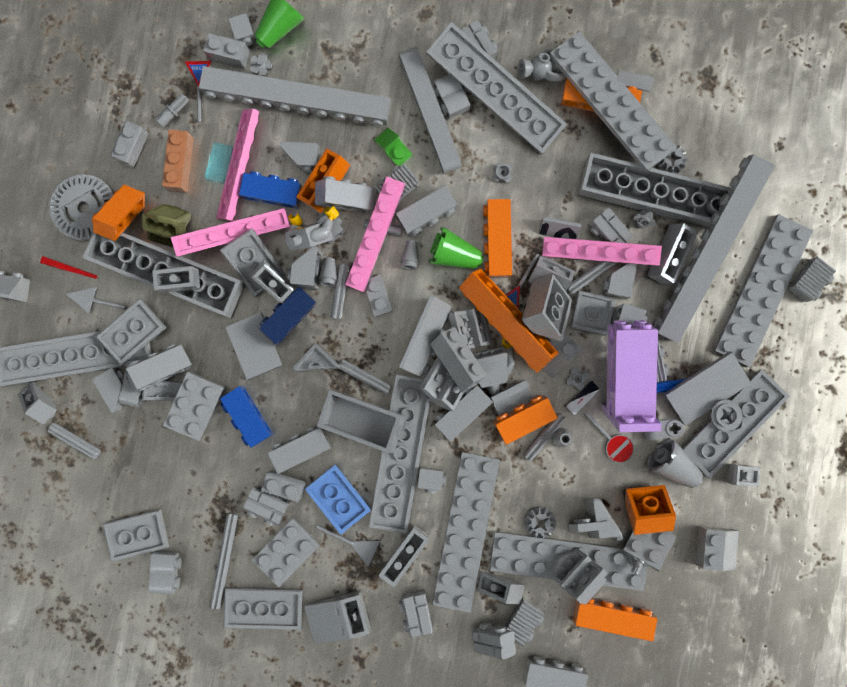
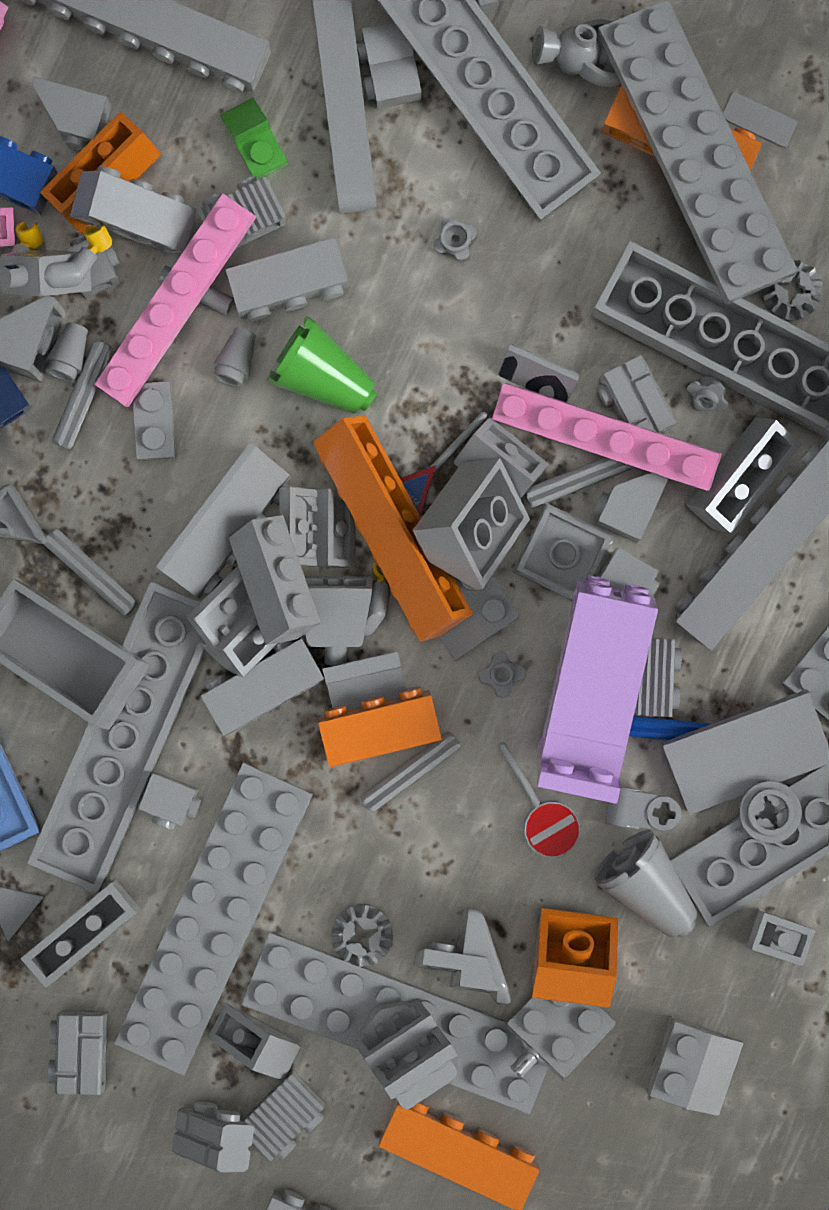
camera: 10 degrees right, 0 degrees up
orange brick [483,199,512,278] -> none
light grey cone [553,428,572,447] -> none
sticker [567,381,599,415] -> none

